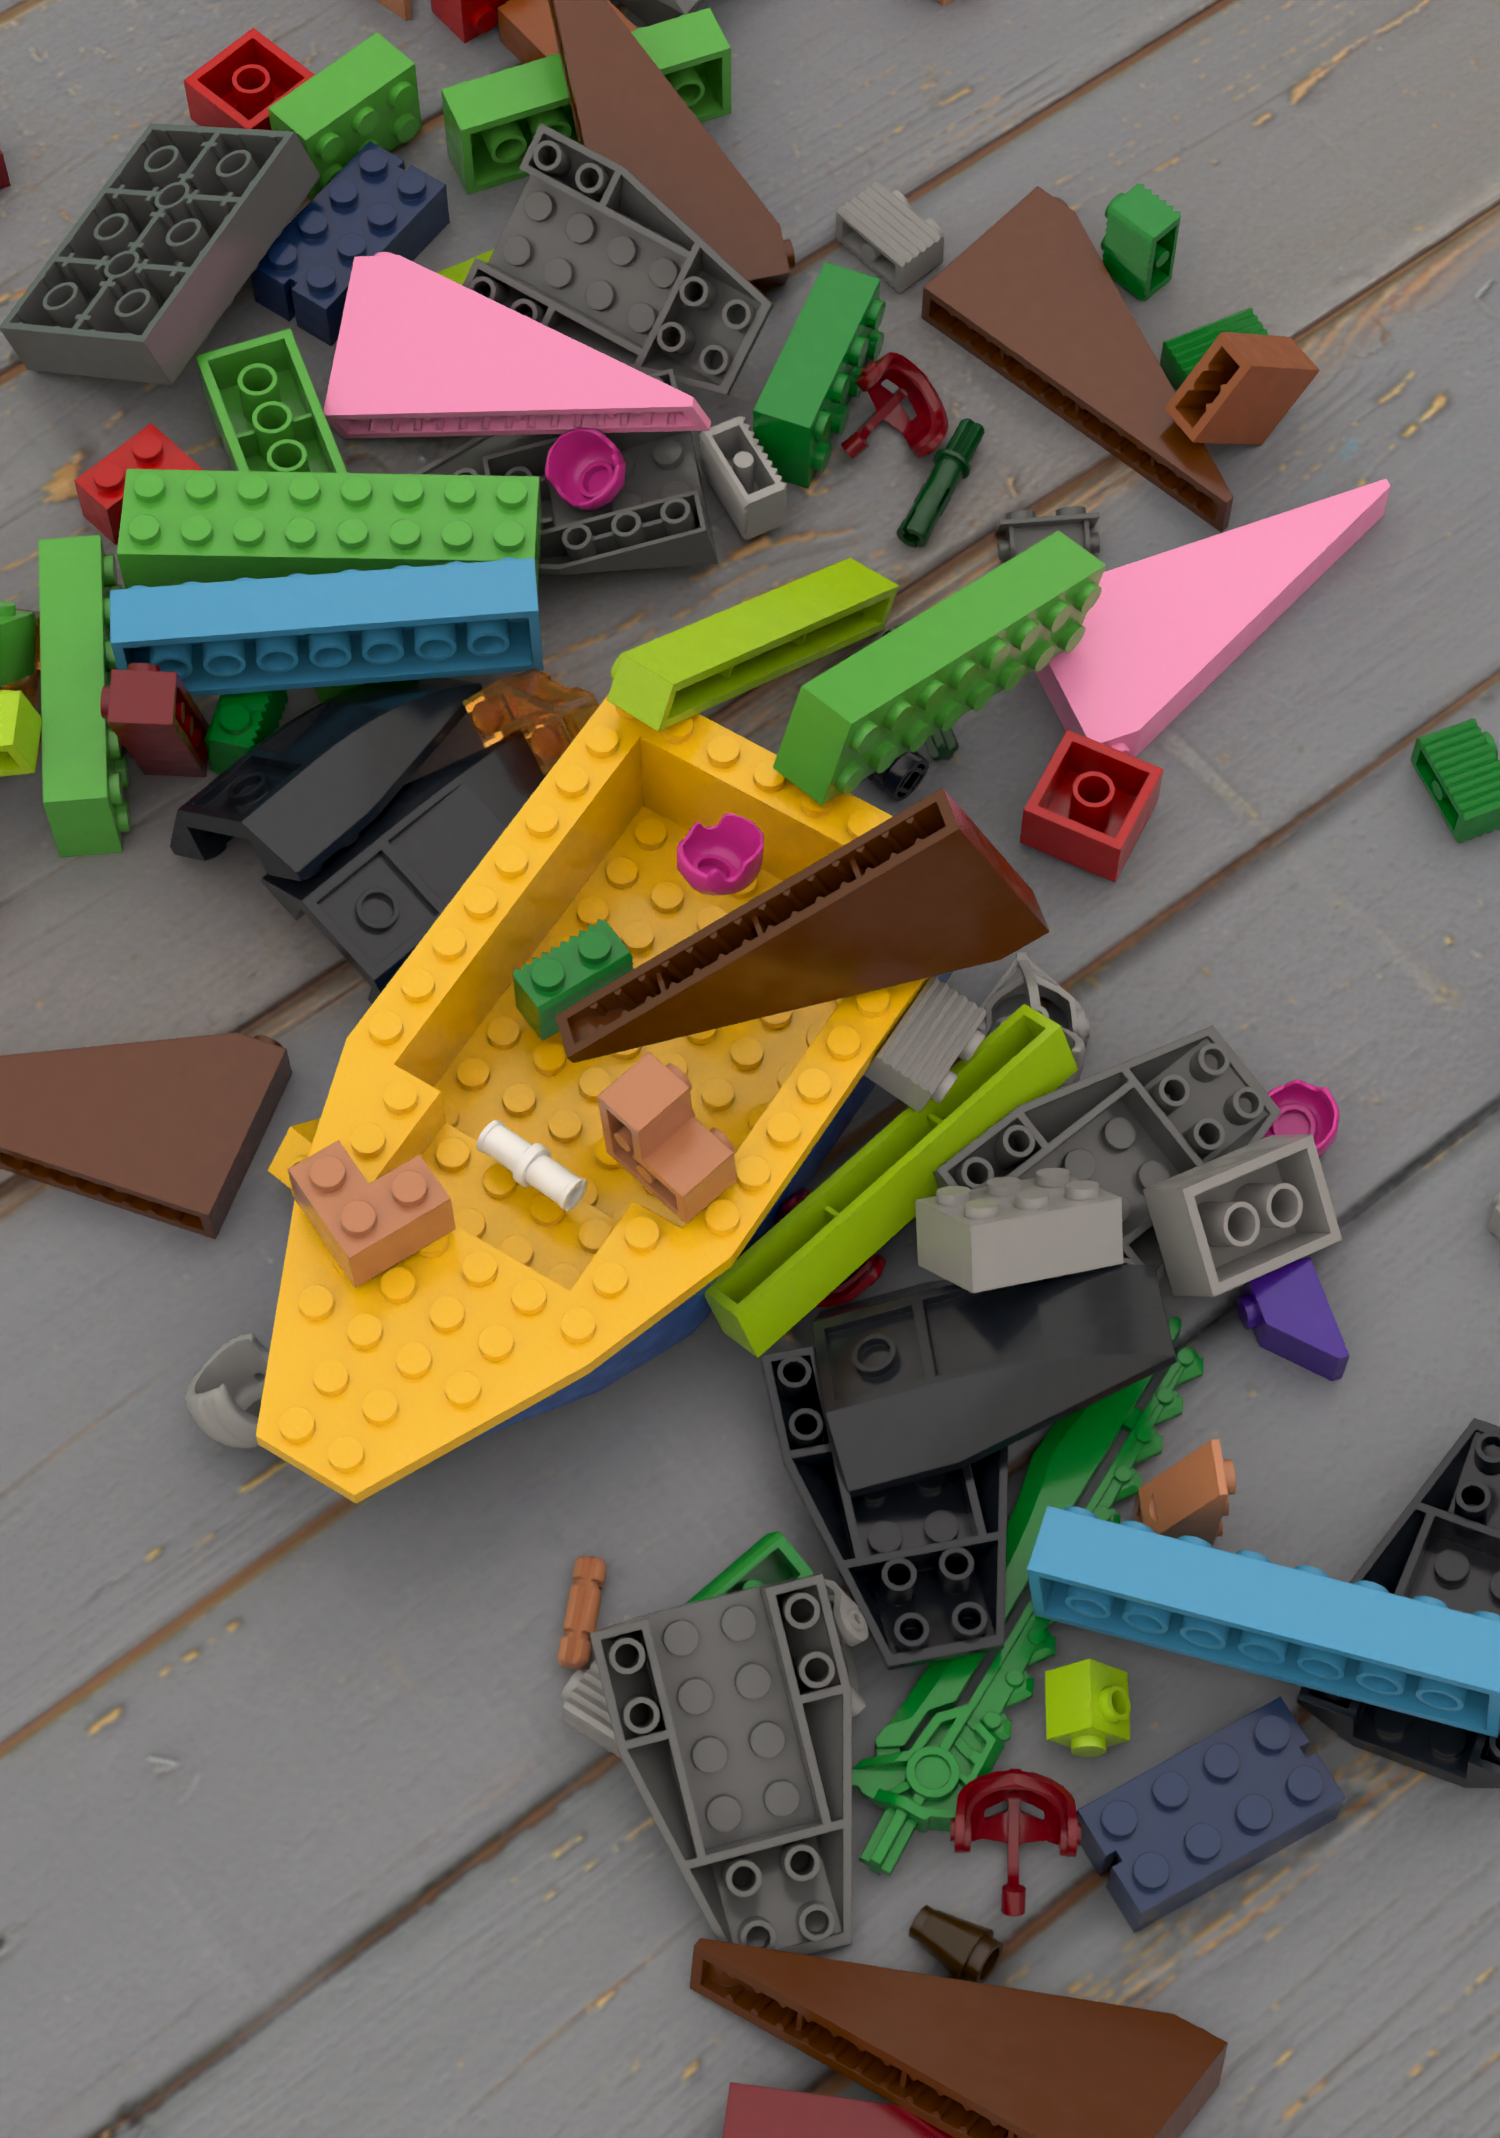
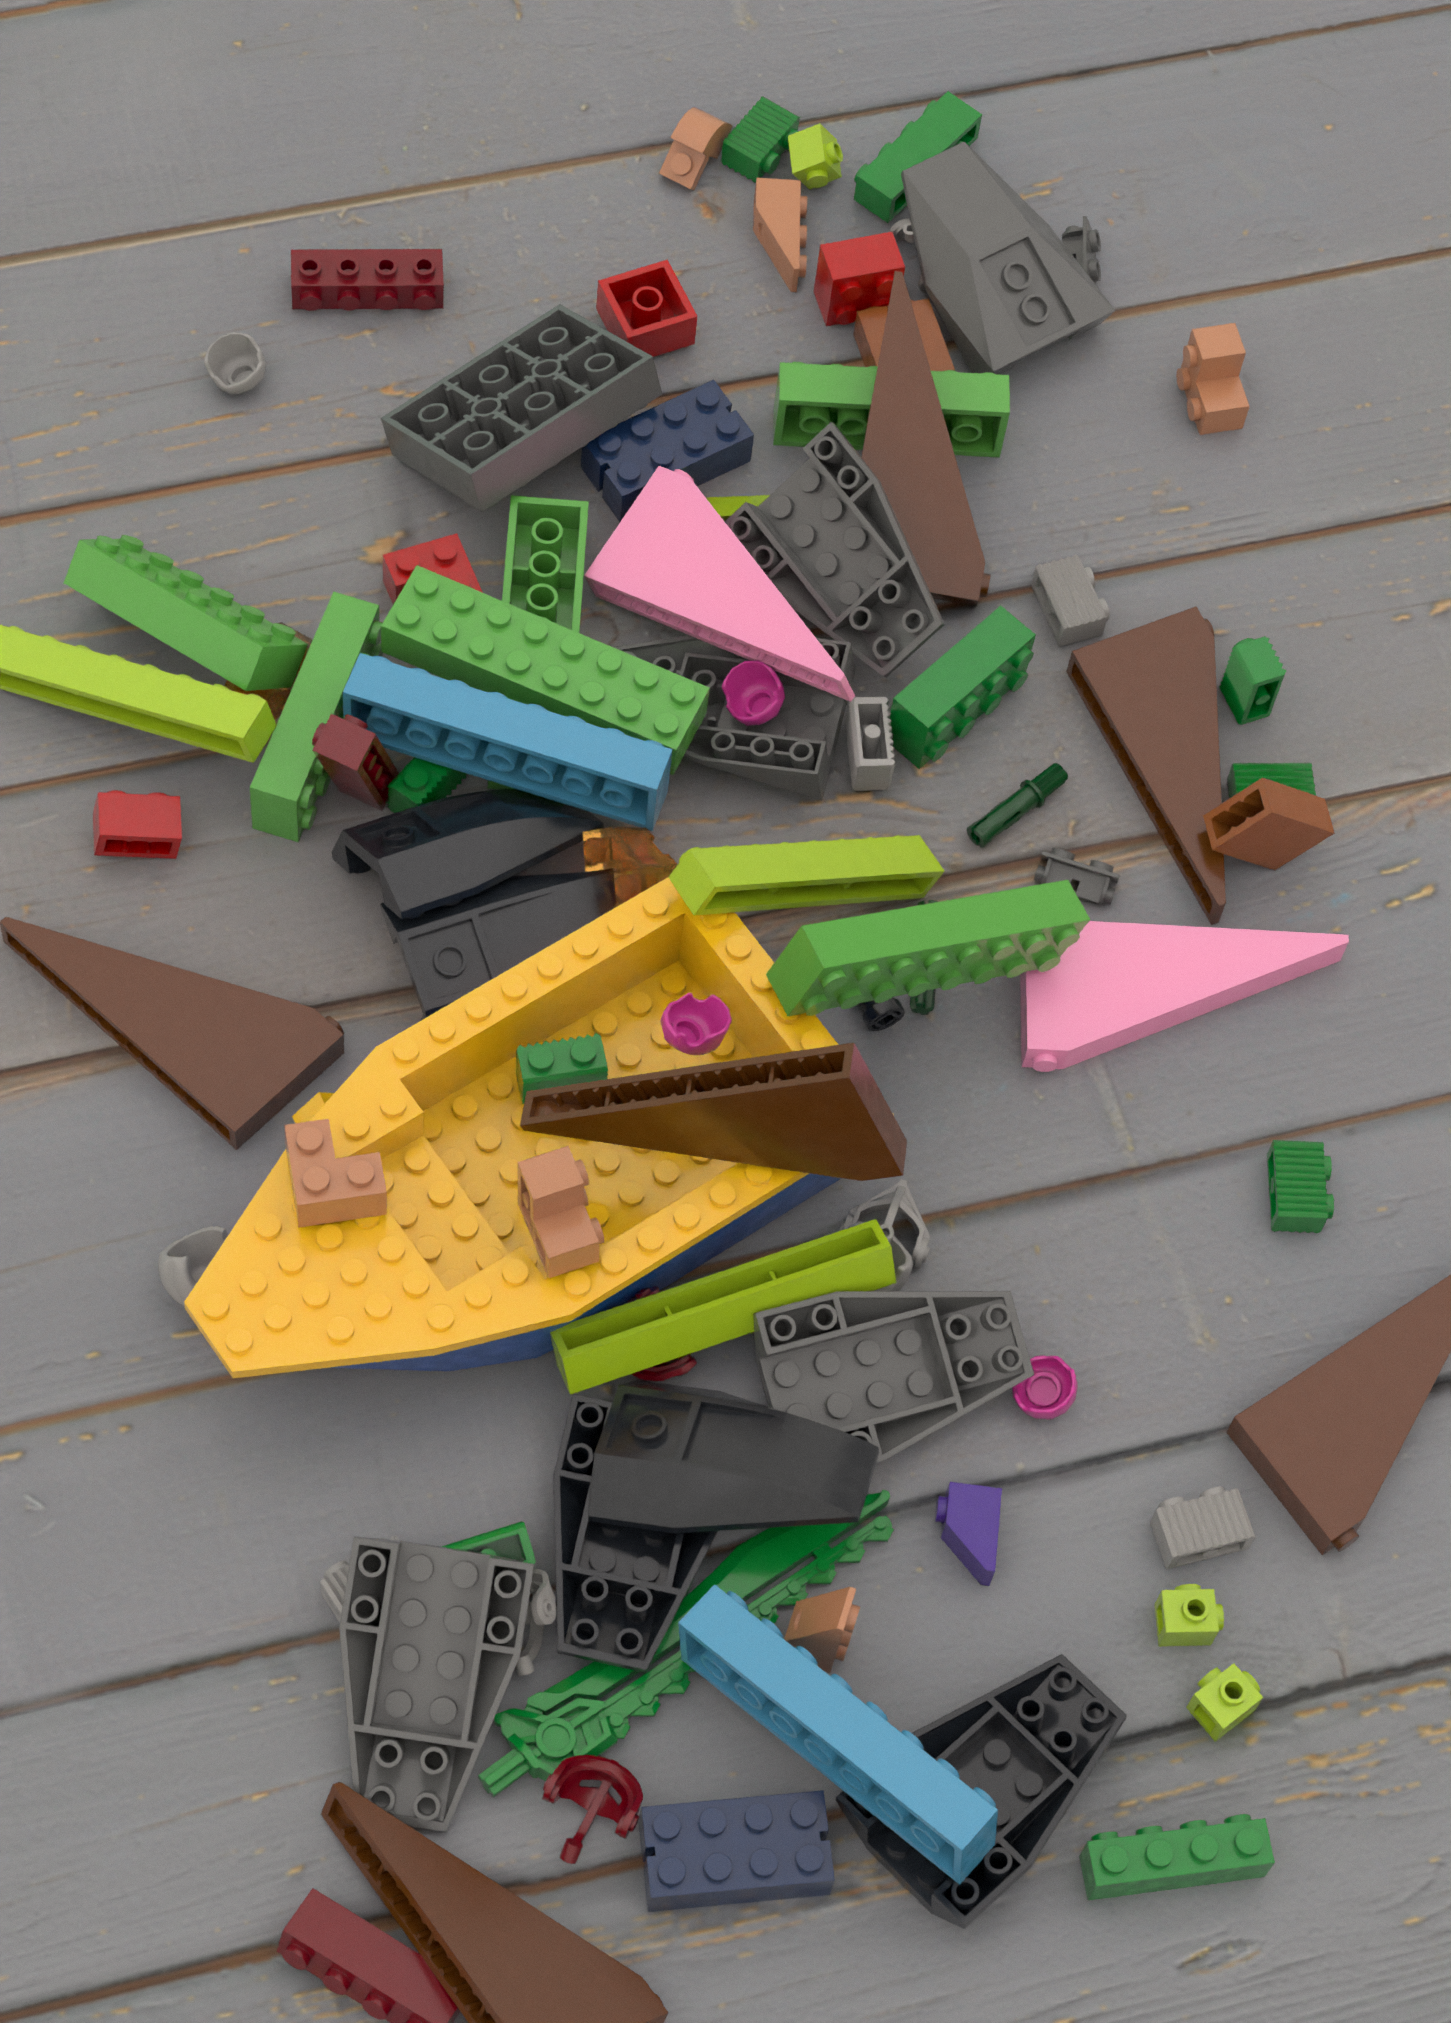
camera: 15 degrees right, 0 degrees up
bright green brick [268,32,422,201] -> none
white pin [476,1120,587,1211] -> none
nougat axle [558,1556,607,1670] -> none
dark red helmet [841,352,949,459] -> none
light grey brick [864,976,987,1113] -> none
dark brown cone [909,1905,1003,1983] -> none
light grey brick [915,1168,1123,1293] -> none
red brick [1020,729,1163,882] -> none
lime brick [1045,1658,1131,1757] -> none
light grey brick [1143,1134,1342,1297] -> none

